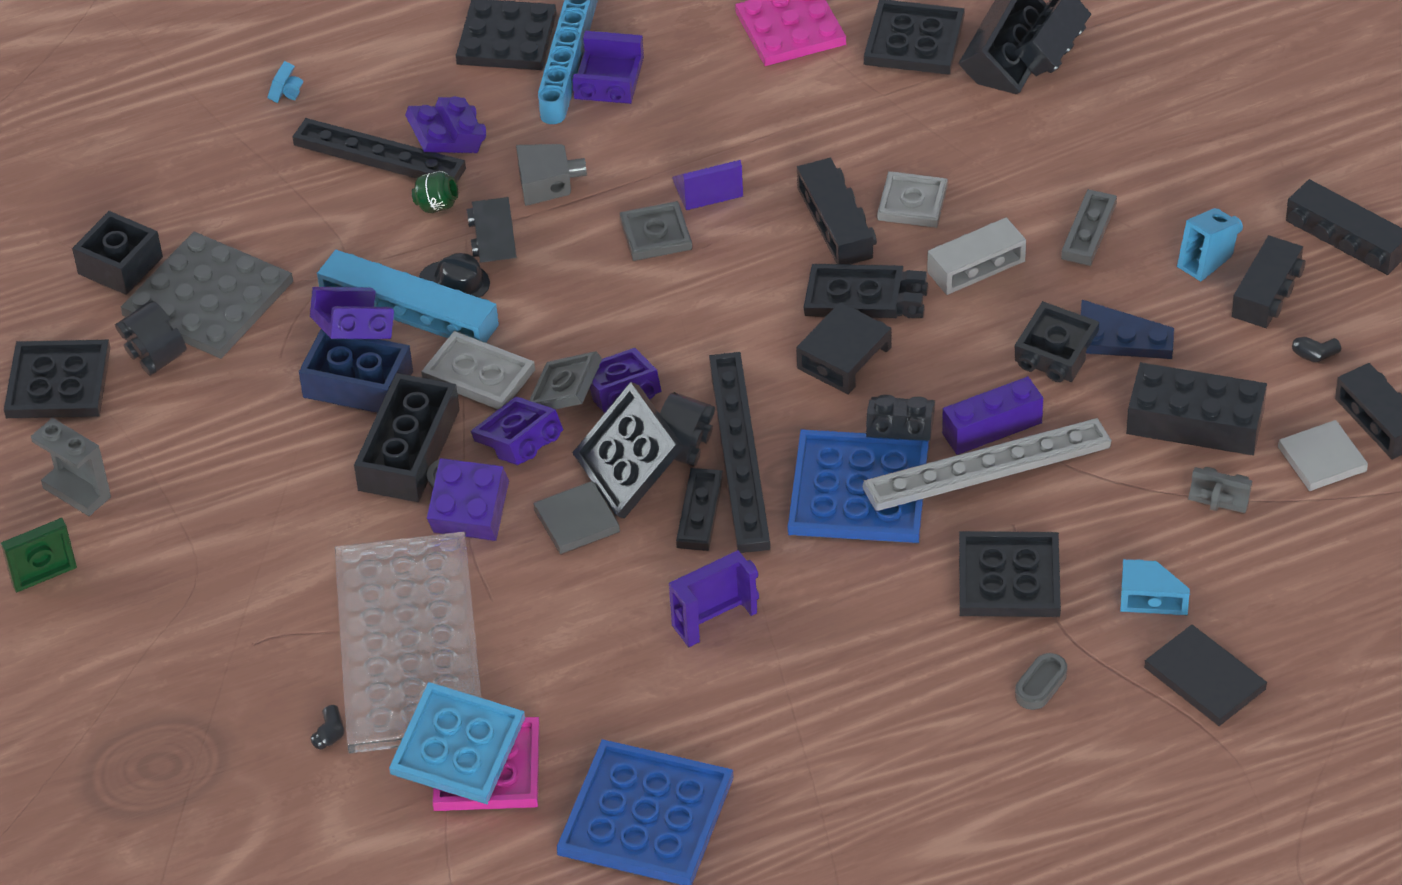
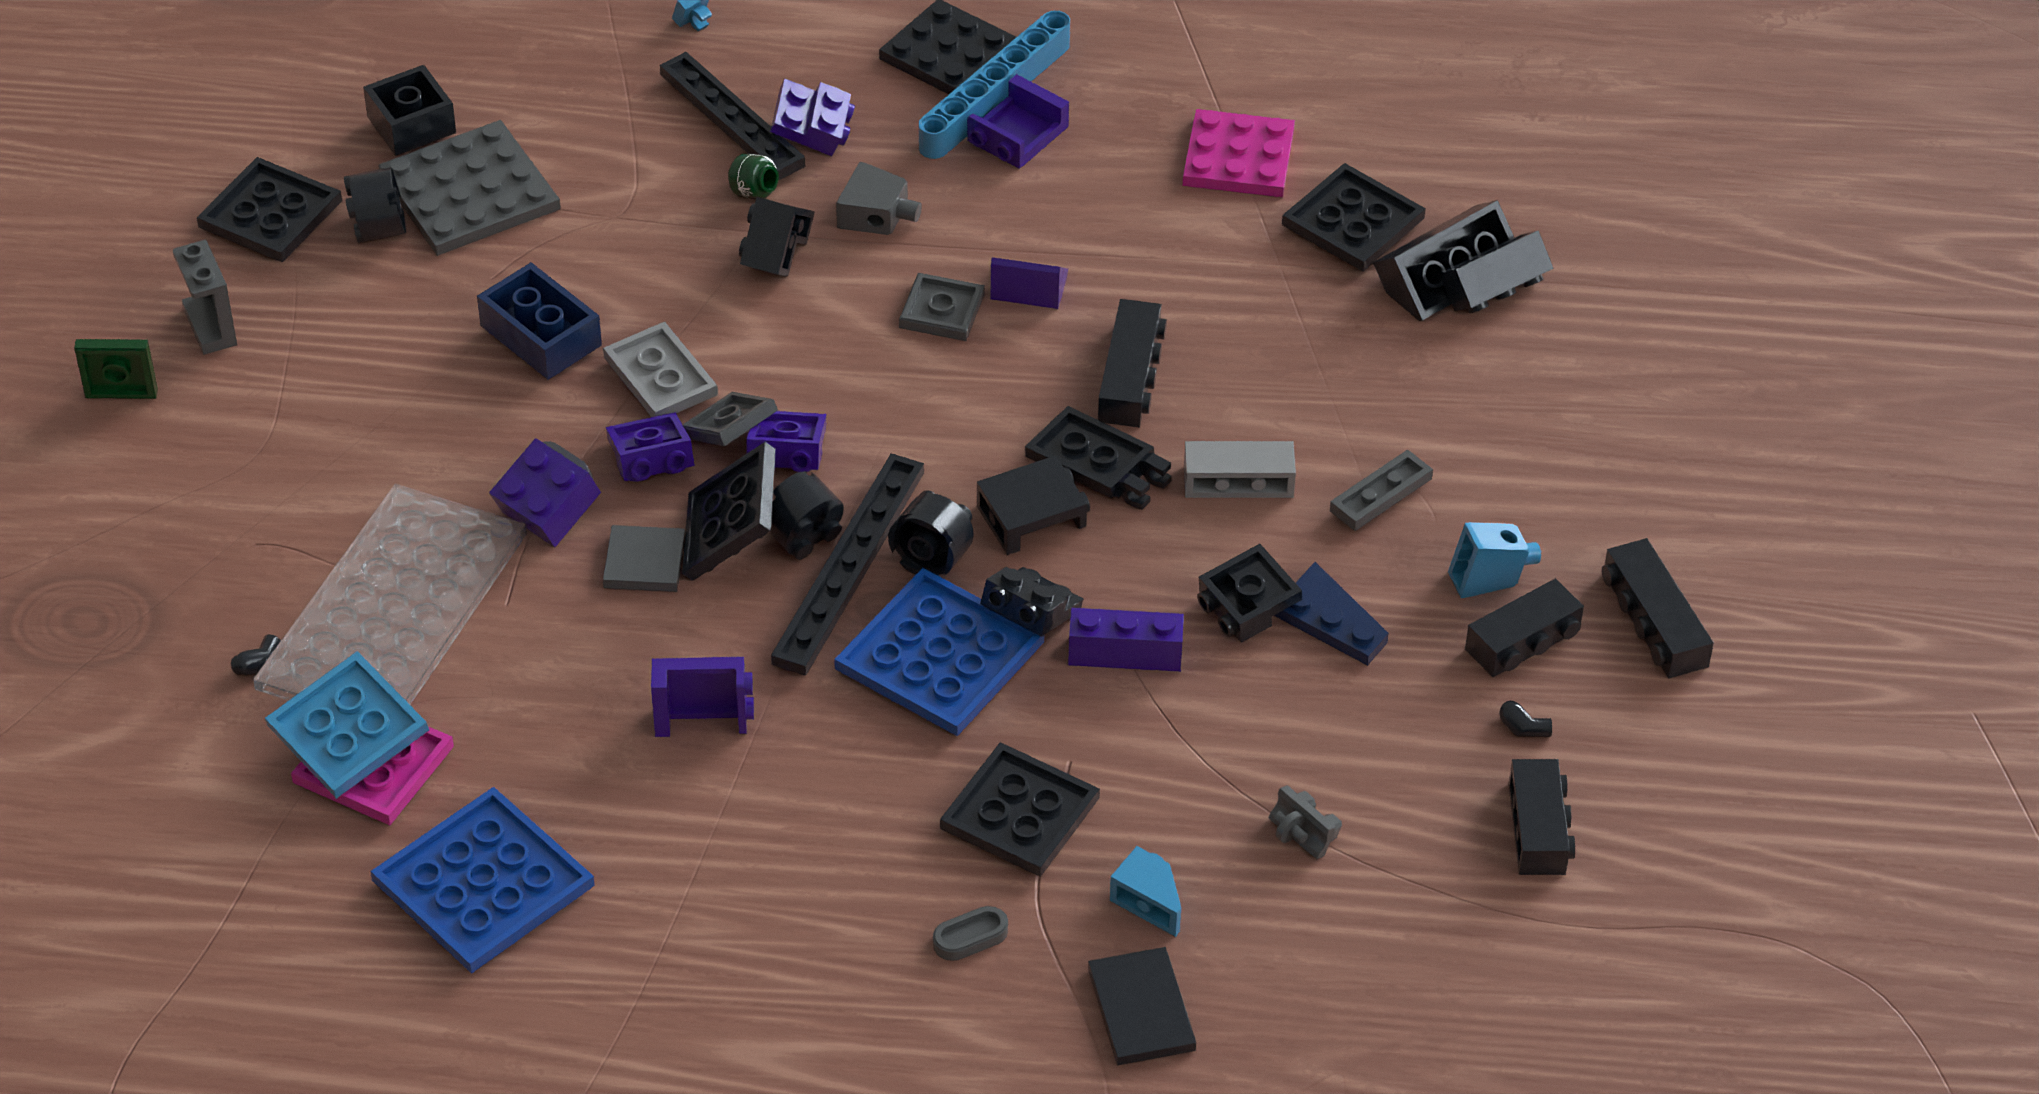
camera: 25 degrees right, 0 degrees up
dark purple panel [310,287,394,339] -> none
dark azure brick [317,249,499,343] -> none
black brick [354,373,460,502] -> none
black piece [419,253,490,298] -> none
black tile [676,468,723,551] -> none
light grey tile [863,418,1112,511] -> none
light grey tile [877,171,948,228] -> none
black brick [1126,362,1267,456] -> none
light grey tile [1278,420,1368,491] -> none
none -> black brick [888,490,974,575]

